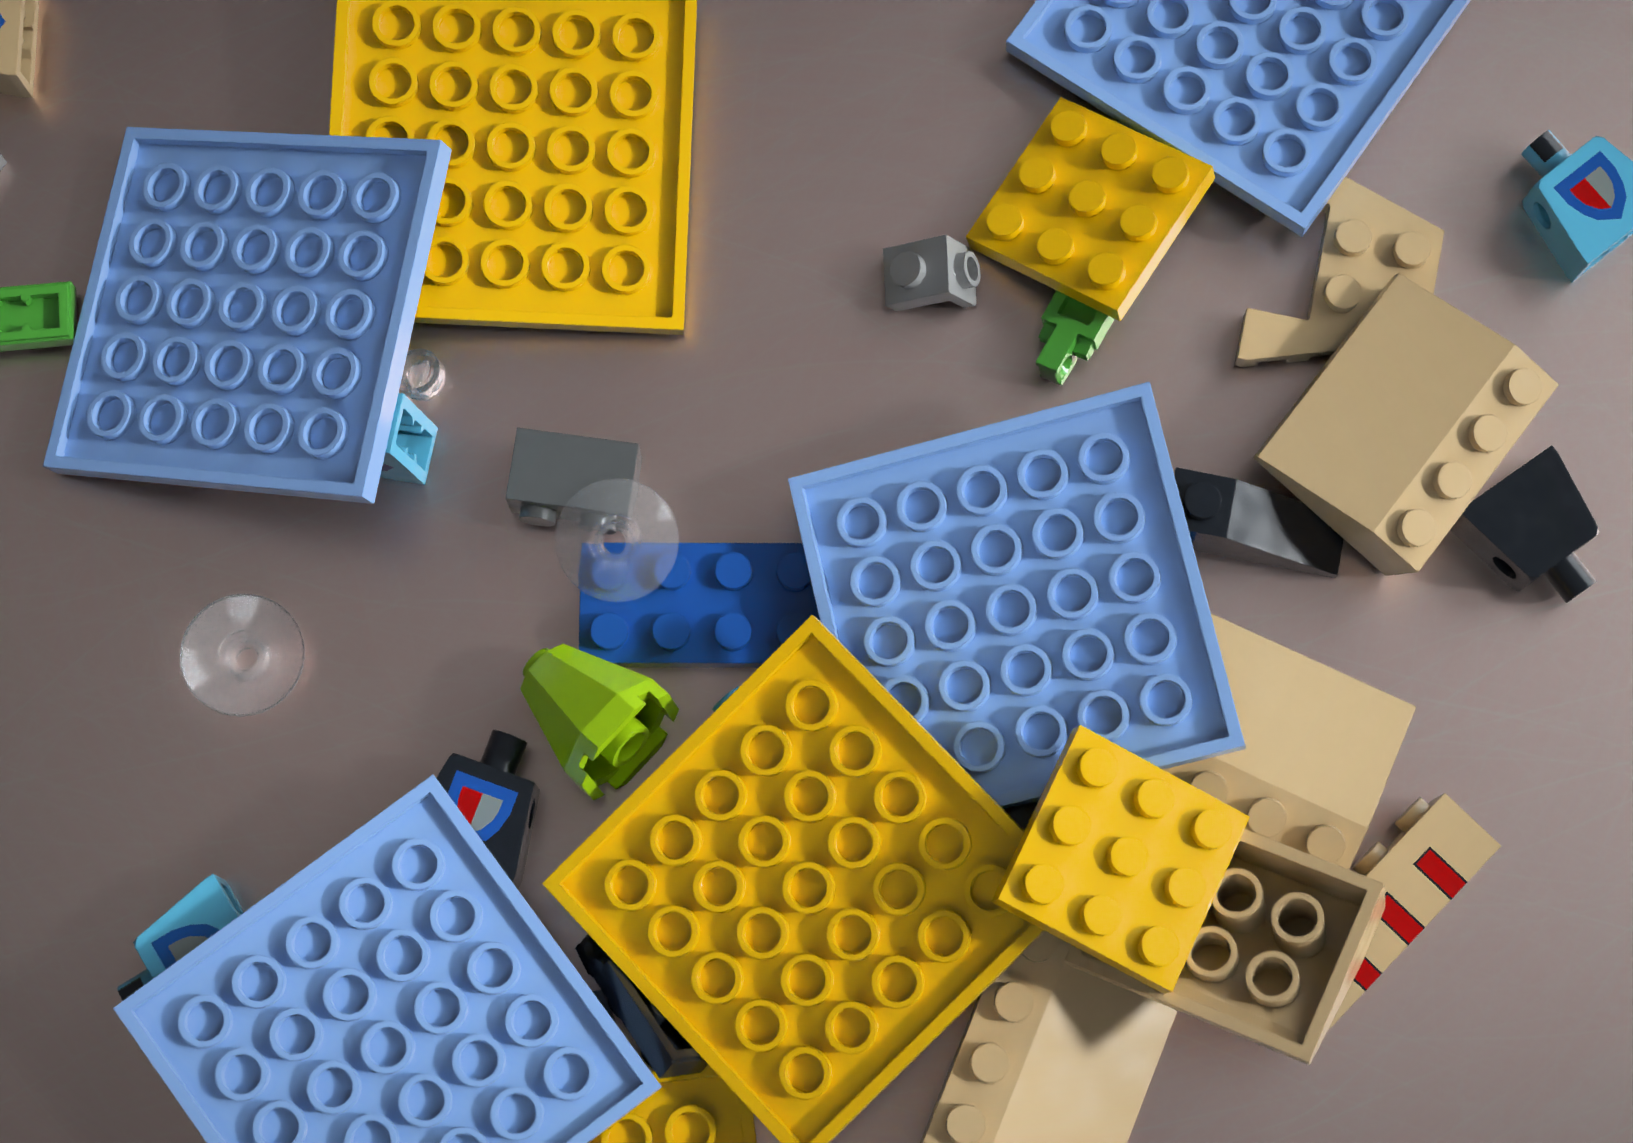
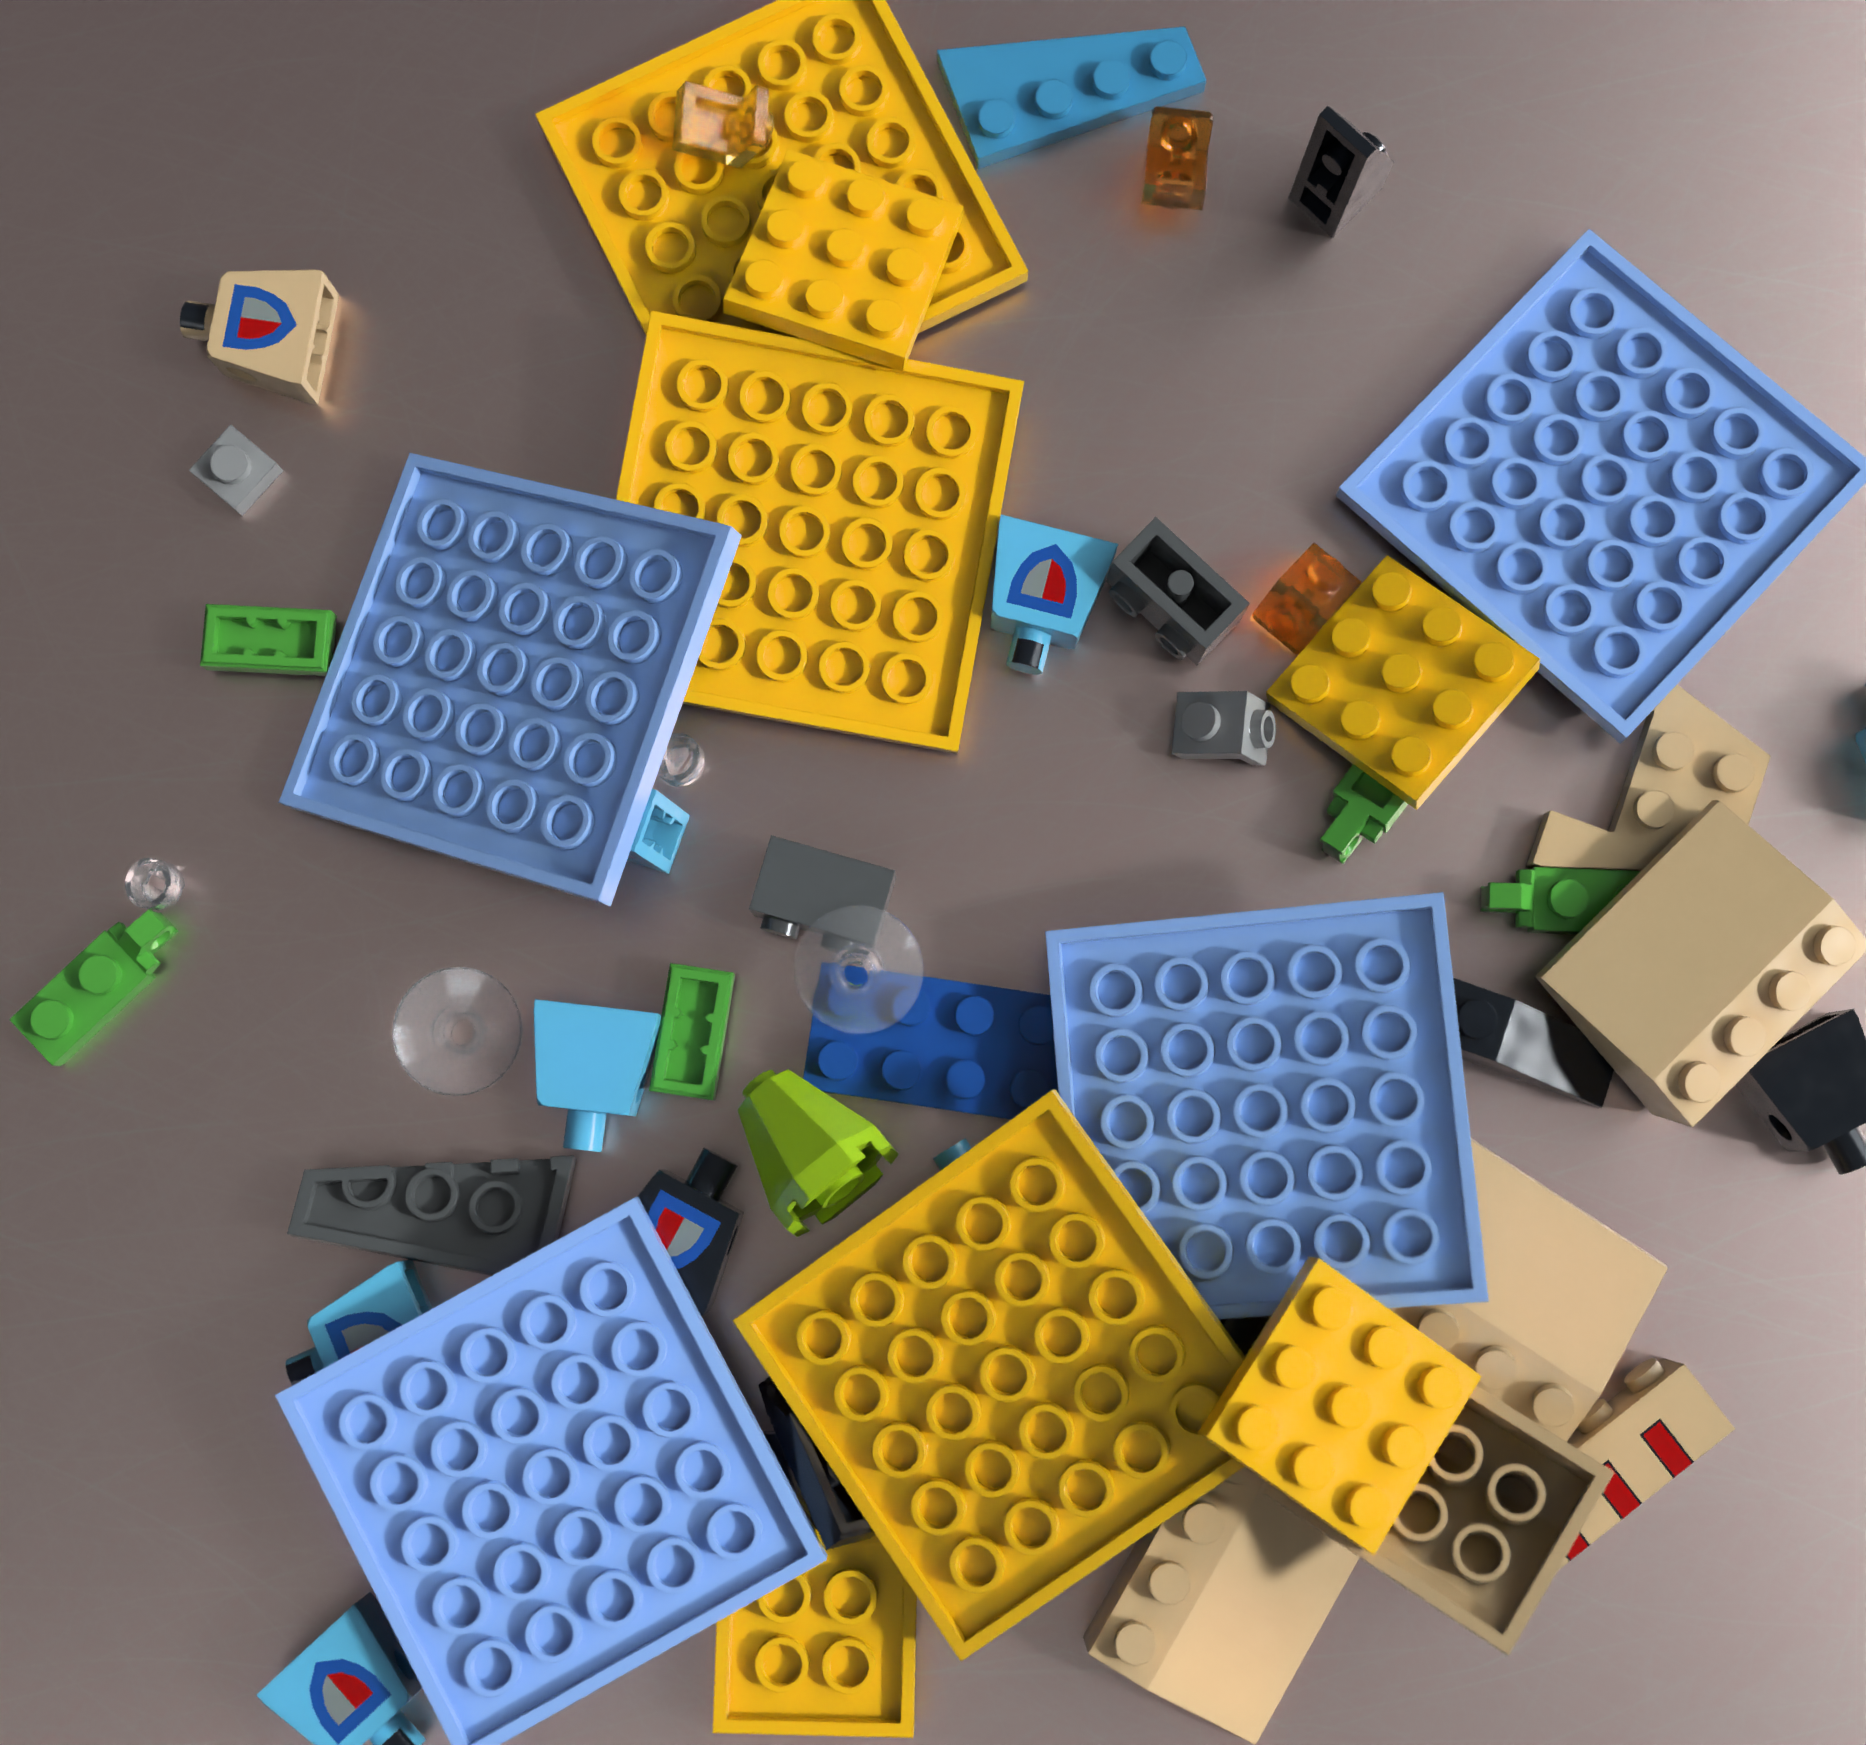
camera: 10 degrees right, 5 degrees up
none -> dark grey wing [287,1155,577,1276]
none -> medium azure torso [534,999,661,1152]
none -> bright green plate [649,963,735,1101]
none -> medium azure torso [990,515,1118,675]
none -> dark grey brick [1106,517,1250,665]
none -> clear orange bracket [1252,542,1362,654]
none -> bright green hinge [1480,867,1641,934]

